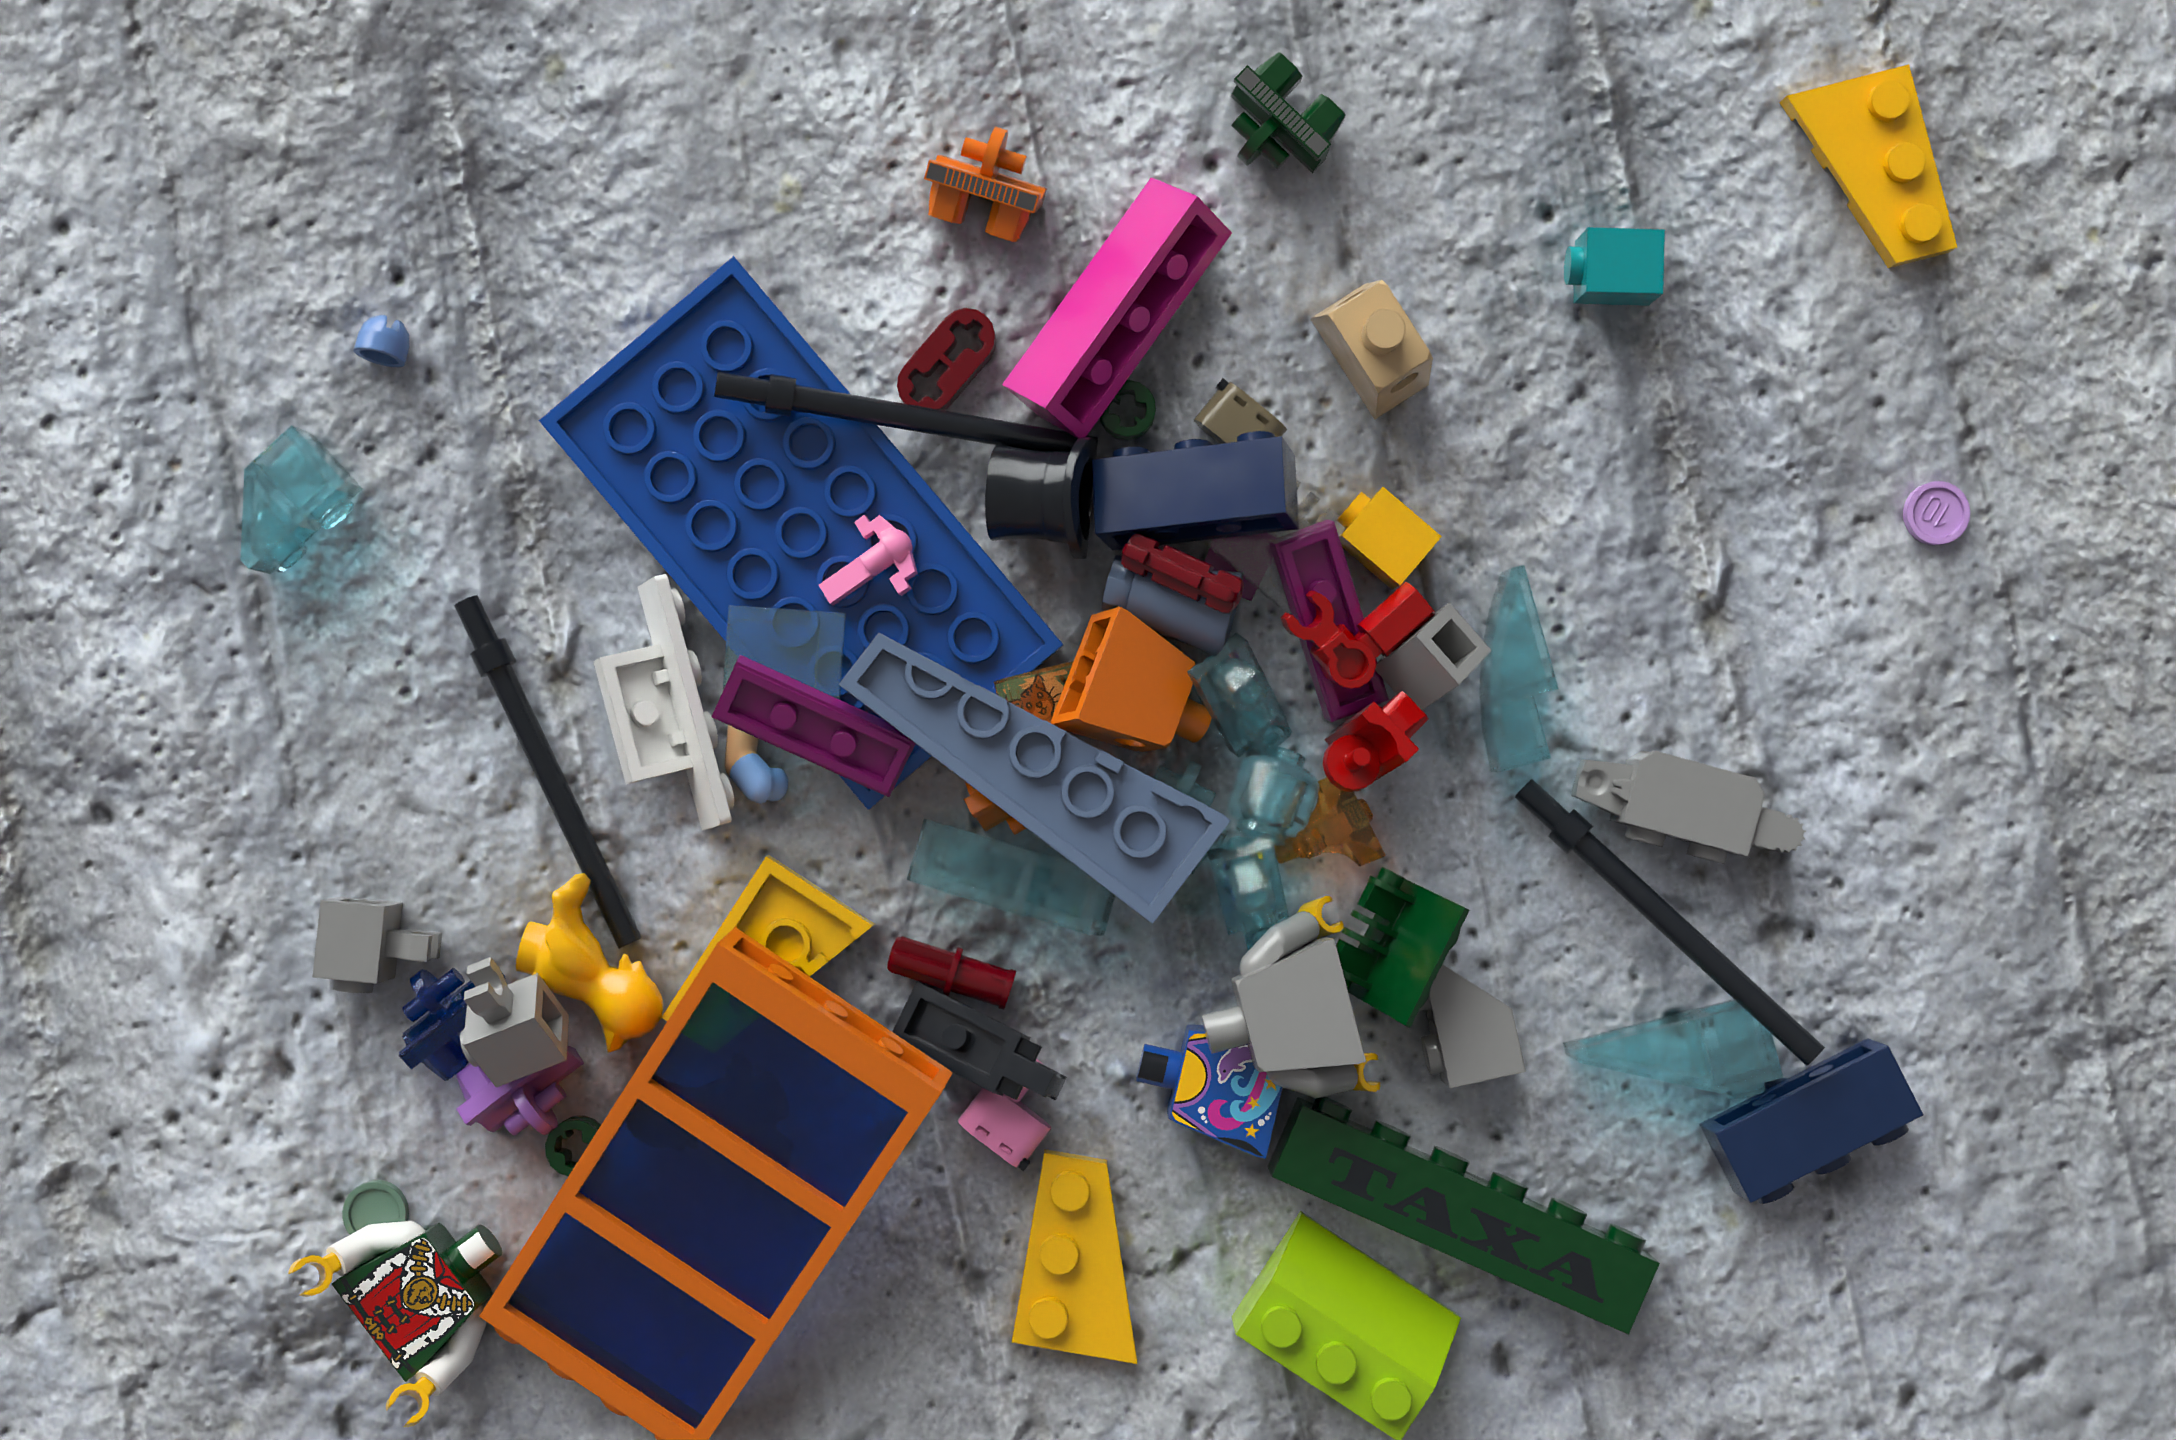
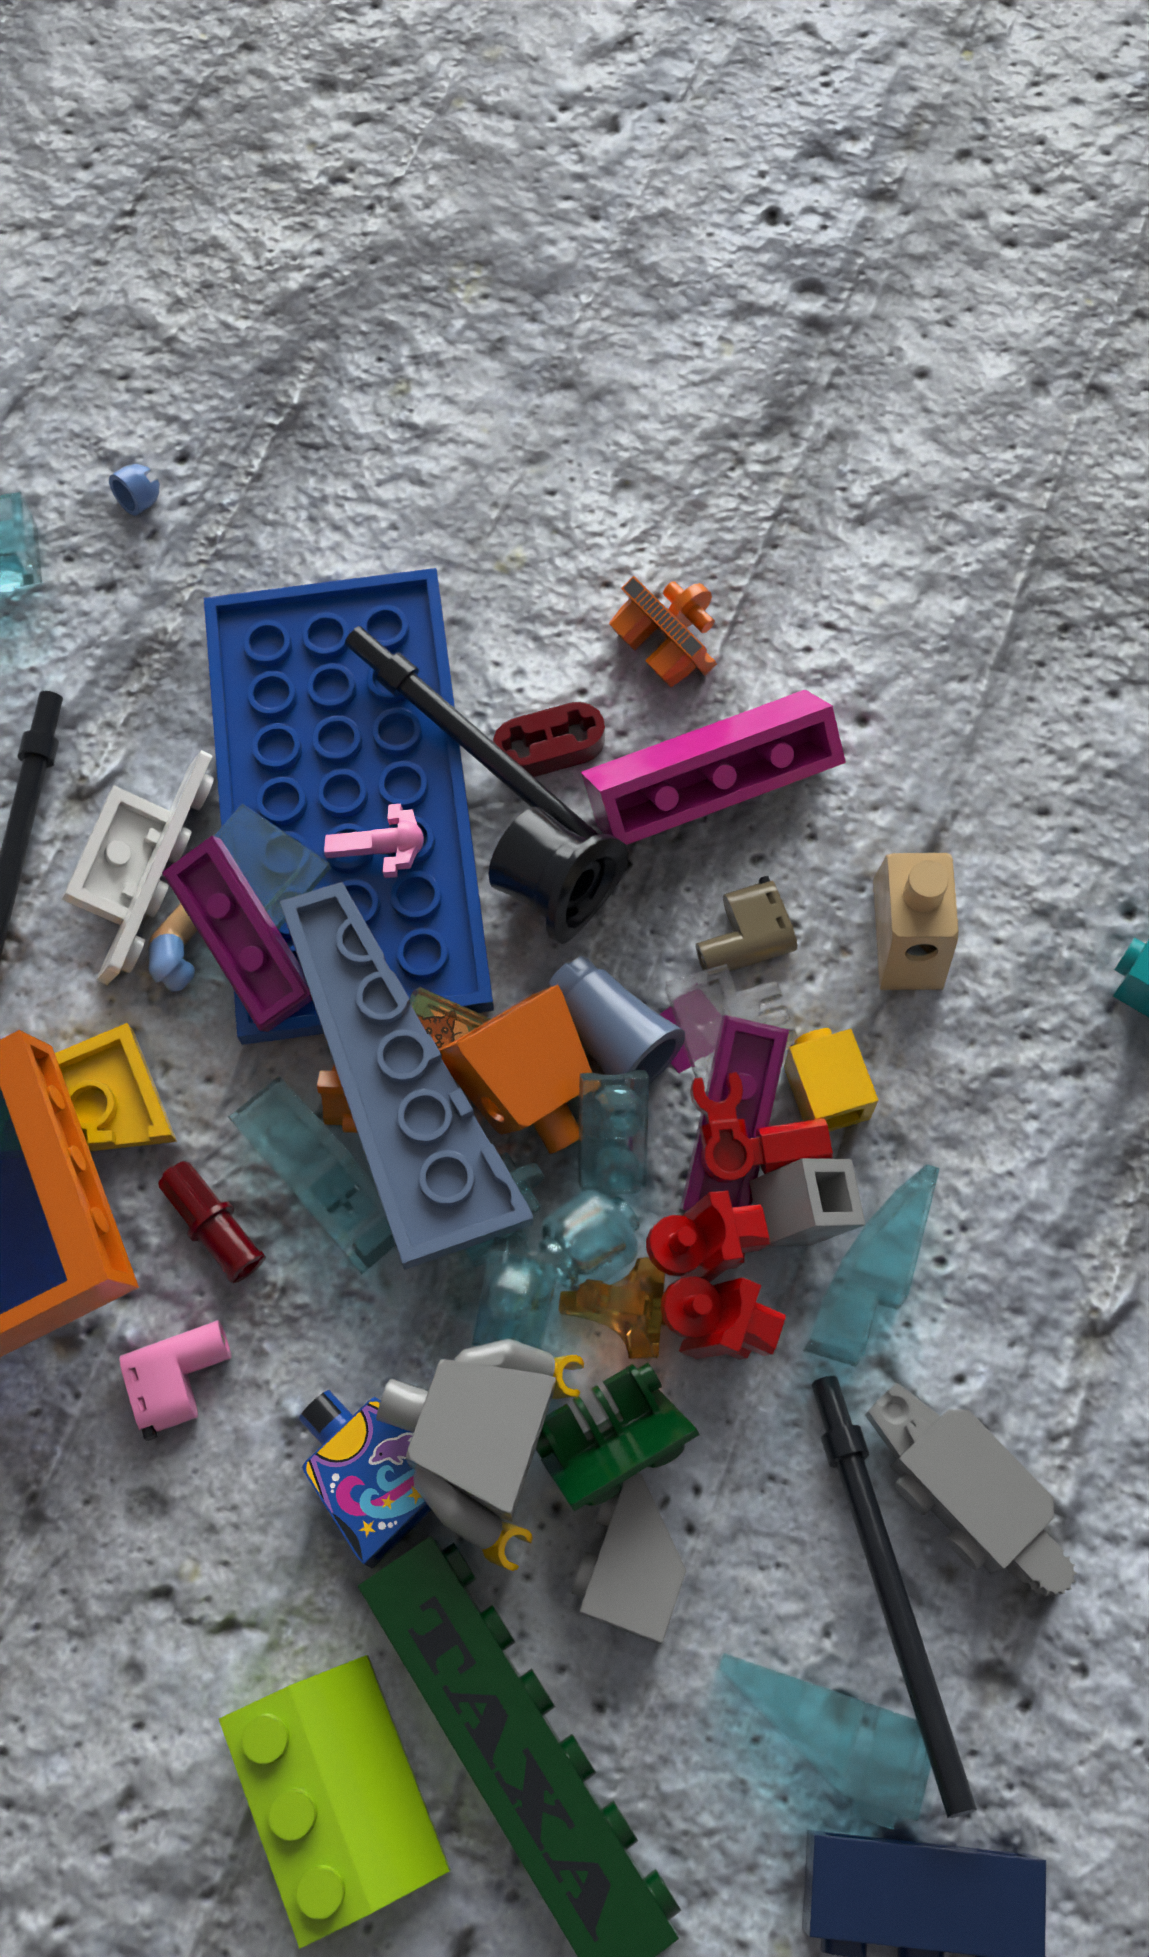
camera: 30 degrees right, 20 degrees down
black hinge [892,981,1067,1100] -> none
yellow wing [1012,1149,1137,1364] -> none
dark blue brick [1092,431,1299,551] -> none
dark green bush [1100,380,1156,441] -> none
dark red axle [1121,533,1244,614] -> none
dark green hips [1231,52,1346,174] -> none
none -> red hips [660,1276,786,1360]

